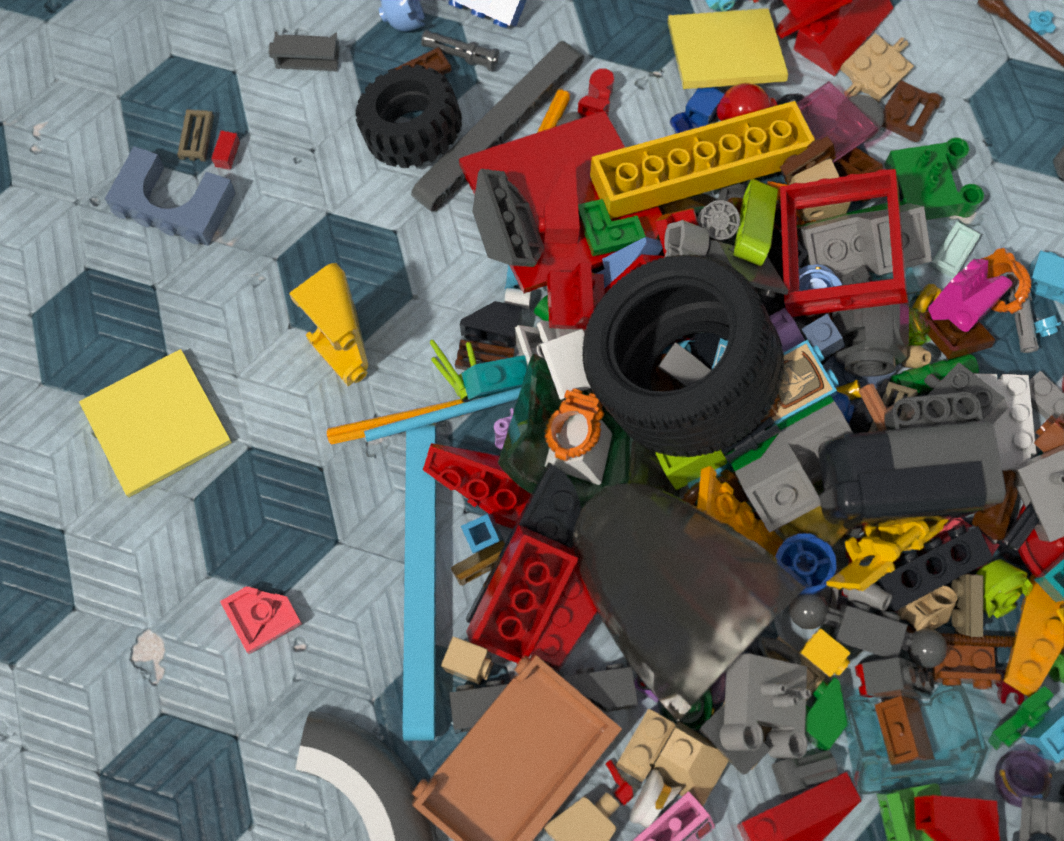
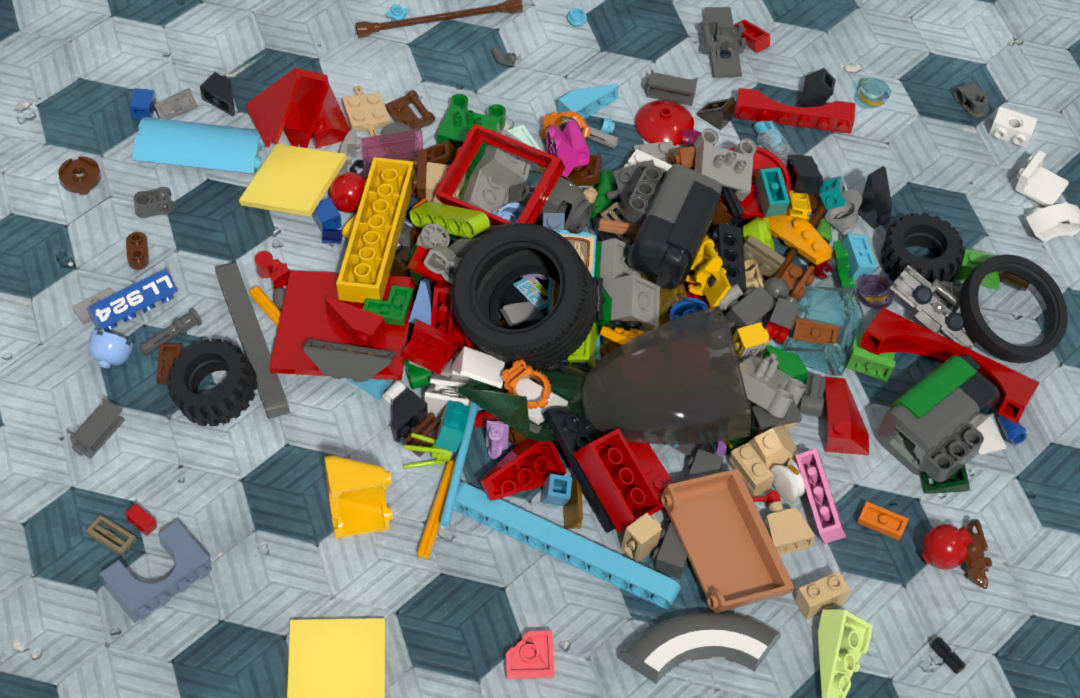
camera: 65 degrees left, 15 degrees down
none -> light grey slope [339,129,360,172]

